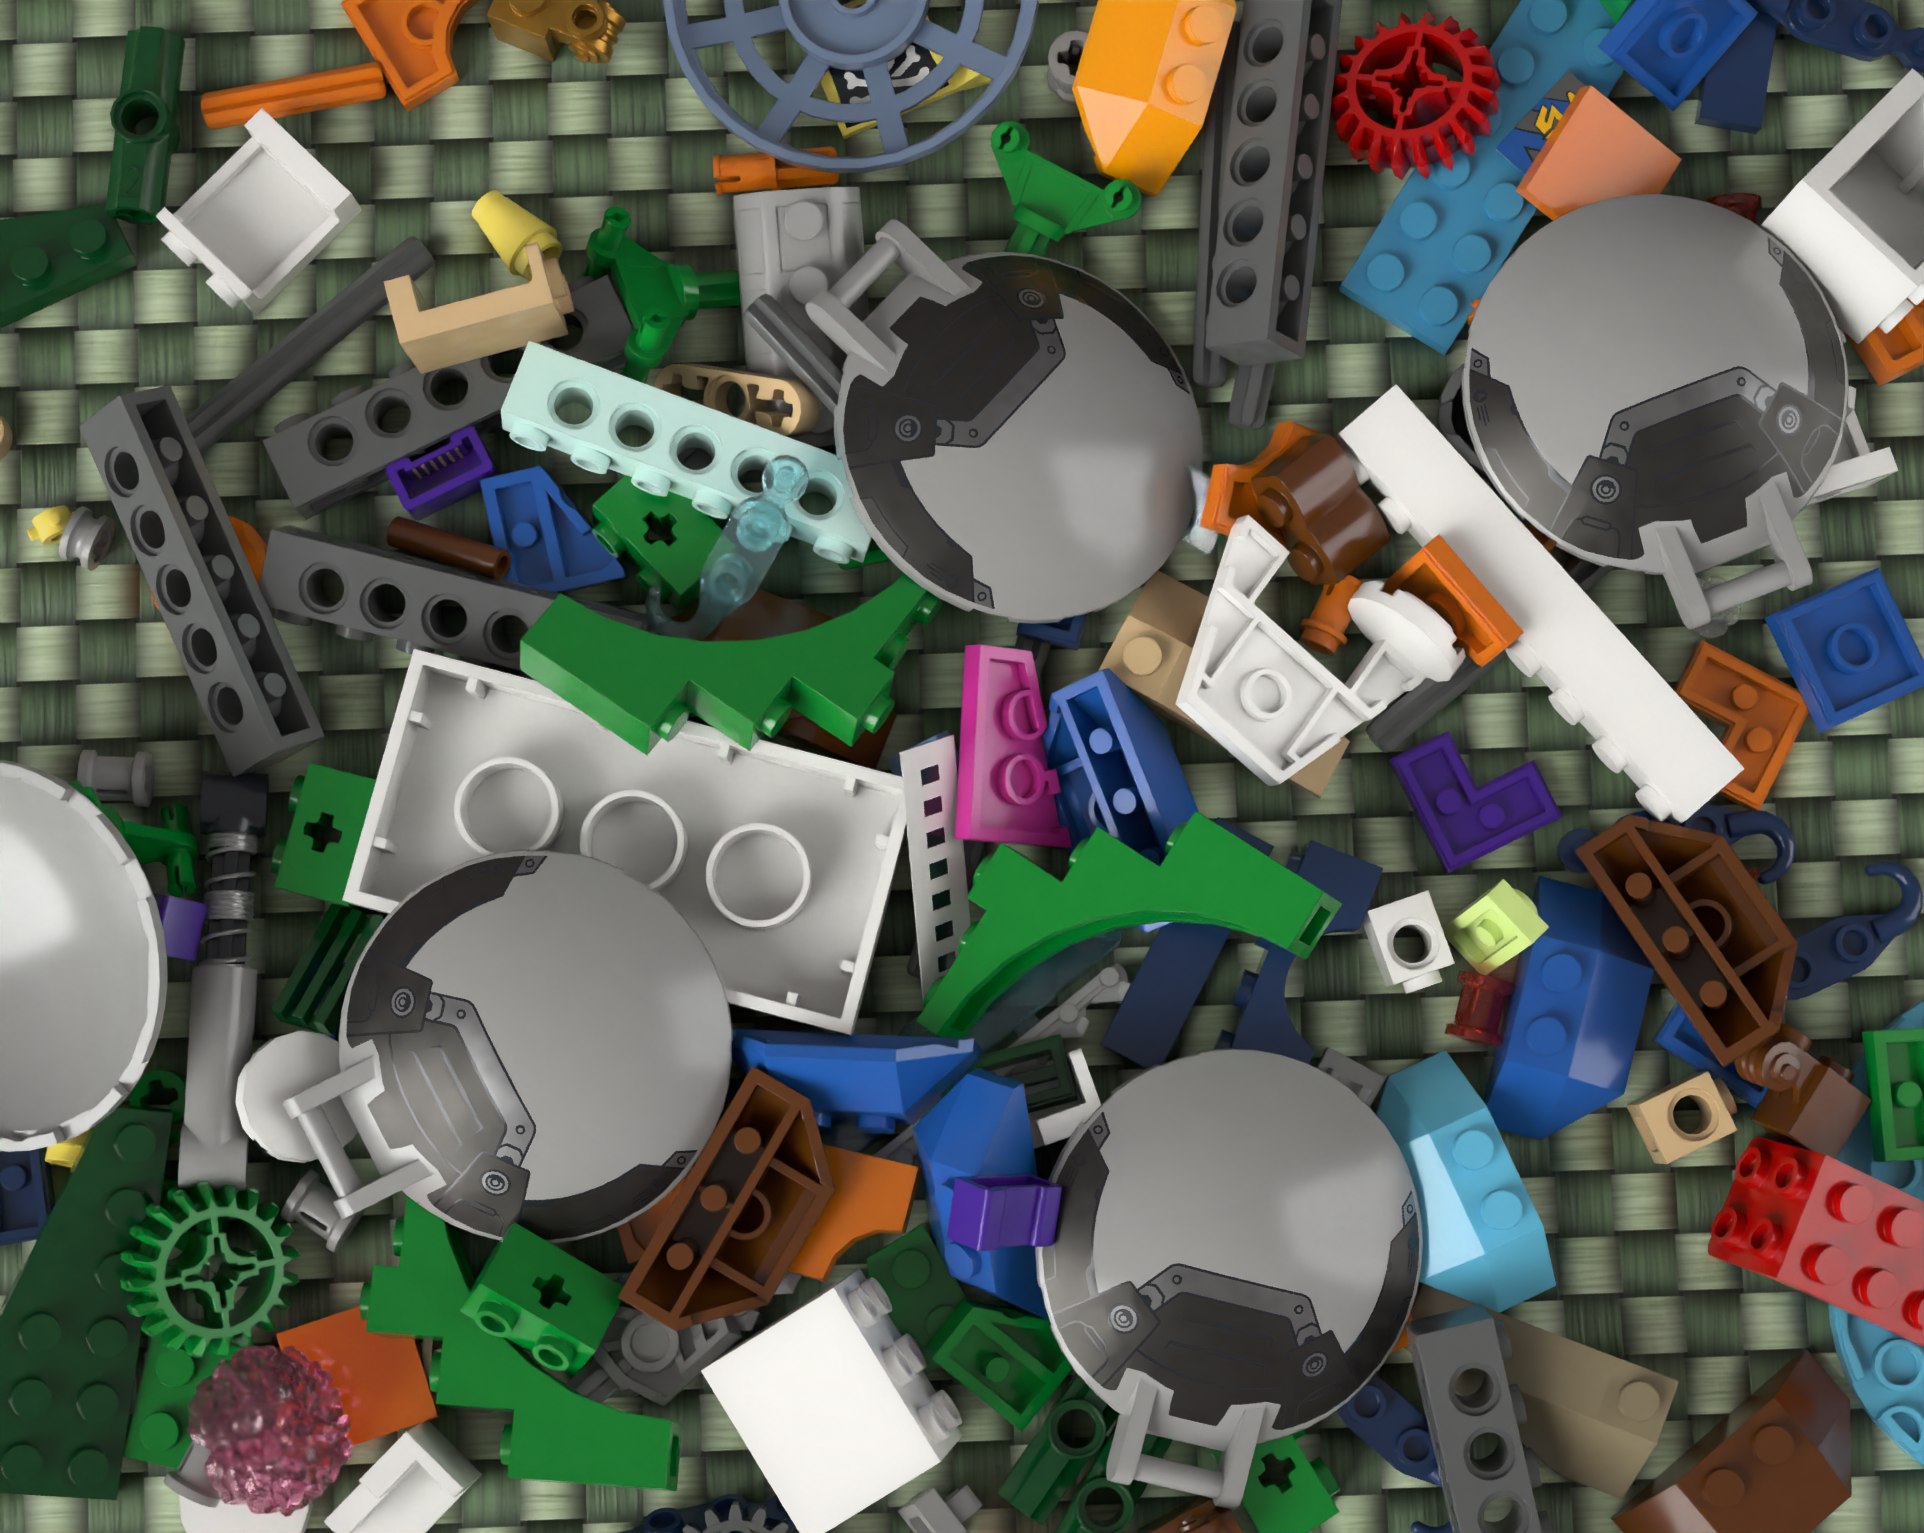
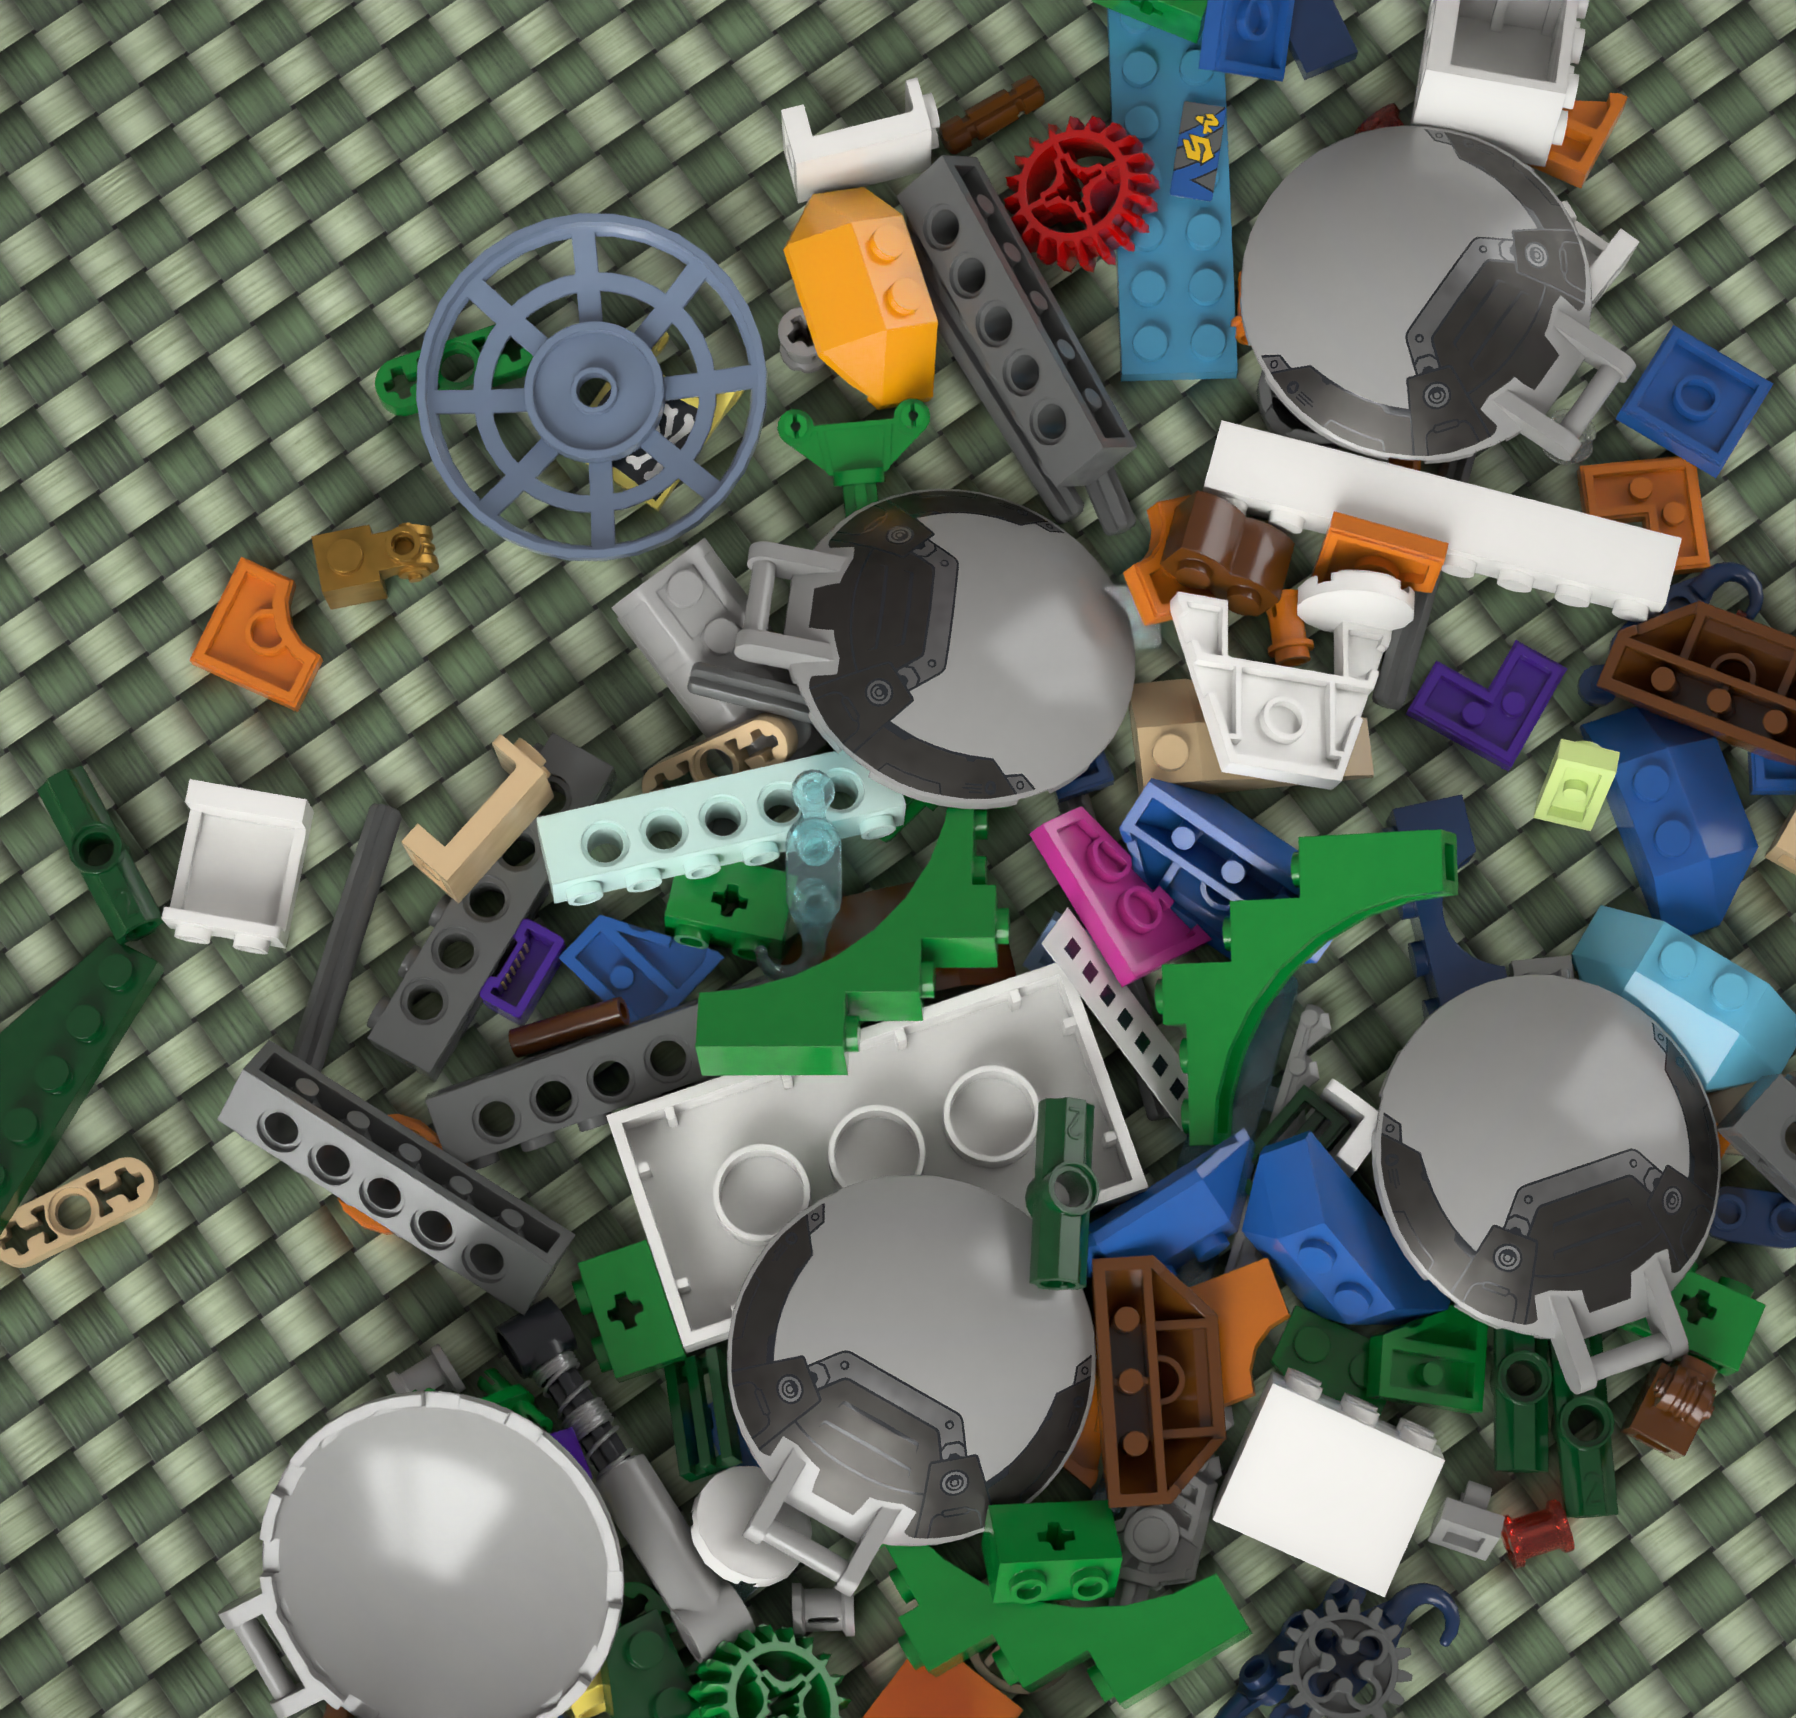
camera: 35 degrees left, 5 degrees down
light yellow piece [27,505,75,546] -> none
light grey bush [59,506,115,571] -> none
orange axle [200,62,387,130] -> none
light yellow cone [472,190,563,281] -> none
green axle [583,206,741,384] -> none
orange axle [713,146,840,195] -> none
dark purple piece [946,1173,1062,1251] -> none
dark blue tile [1100,817,1274,1069] -> none
white brick [1363,890,1455,994] -> none
clear red bush [1444,971,1515,1047] -> none
orange tile [1515,85,1682,221] -> none
none -> dark green piece [1025,1097,1100,1291]

